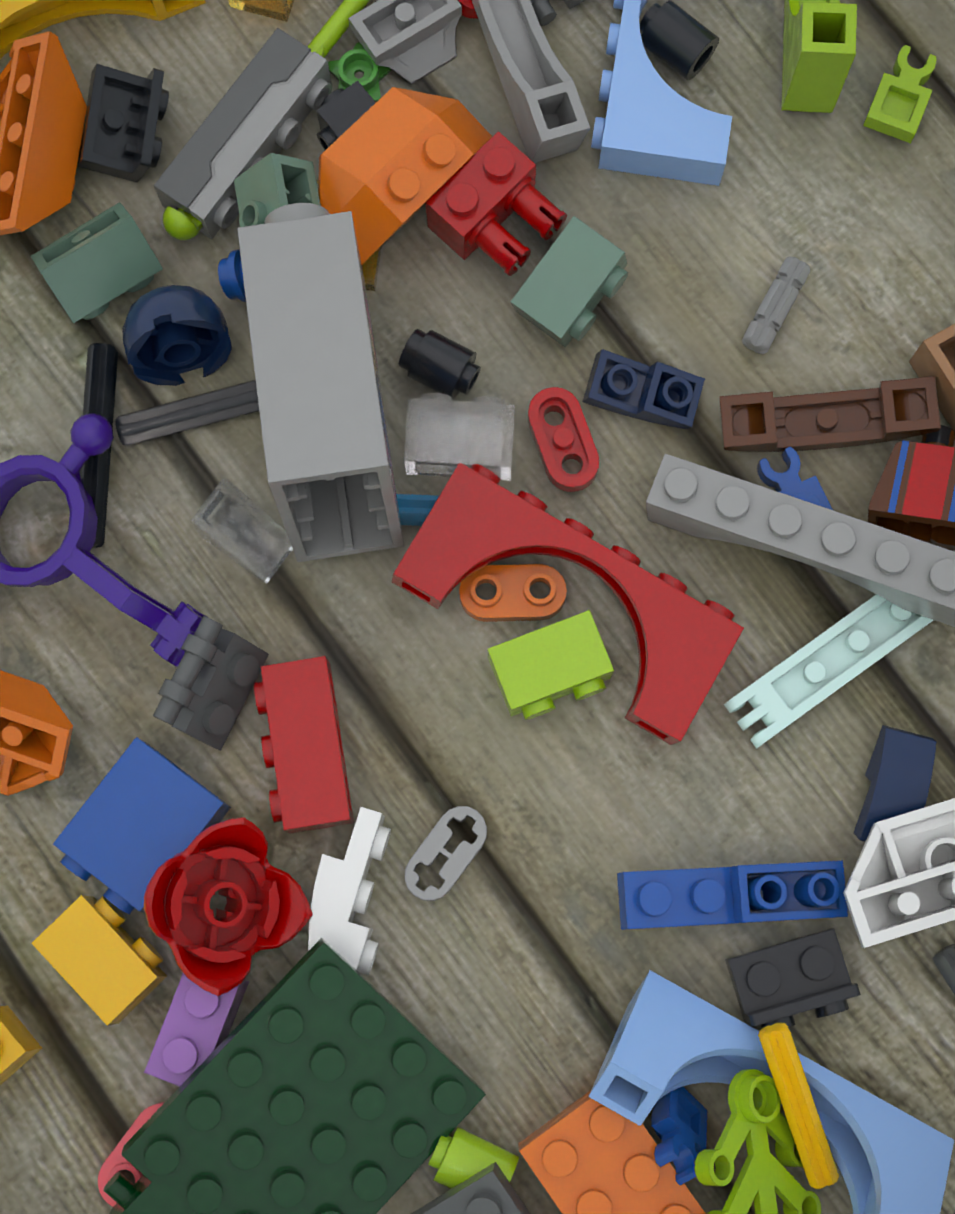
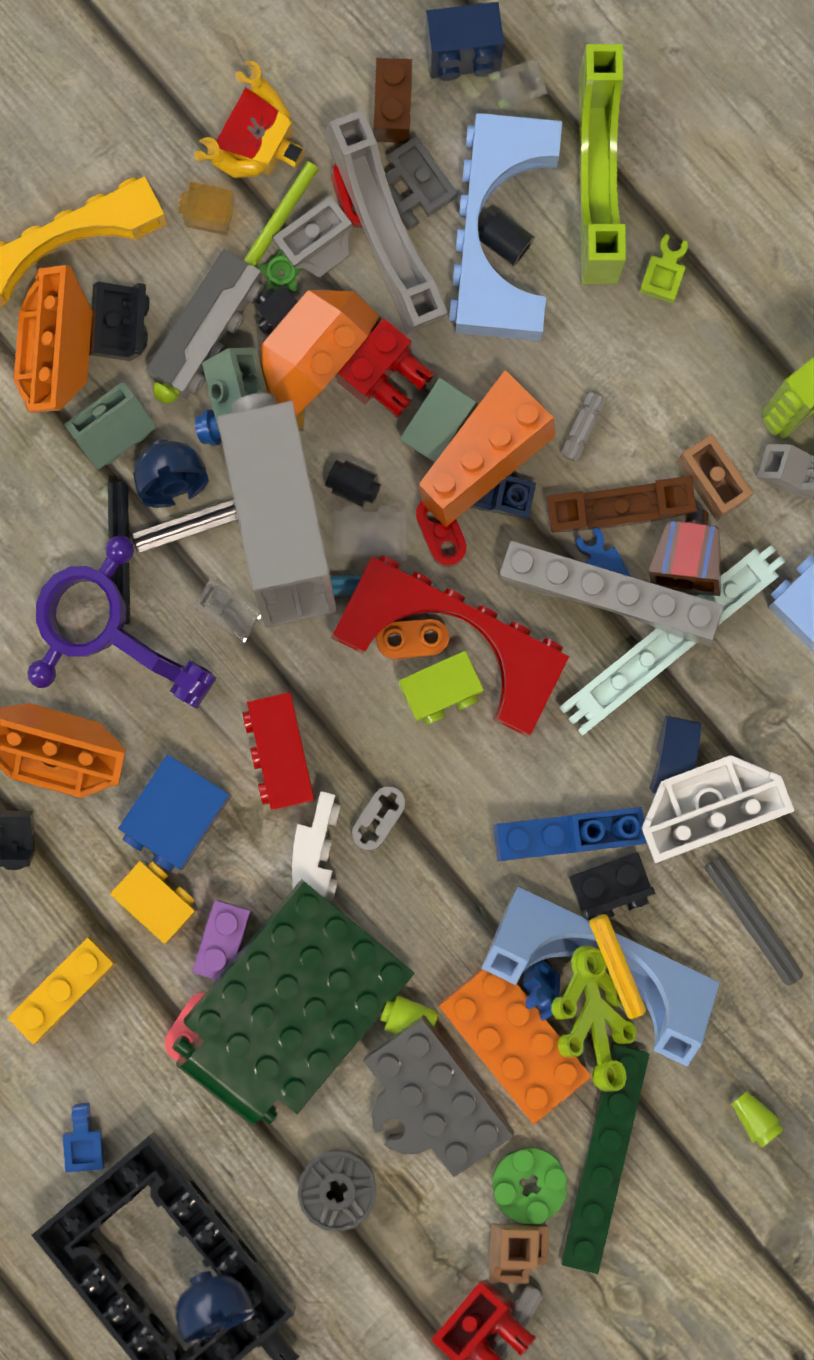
camera: 10 degrees left, 5 degrees up
red brick [144,817,313,996] -> none
dark grey plate [153,616,269,751] -> none
none -> orange wedge [419,370,555,527]

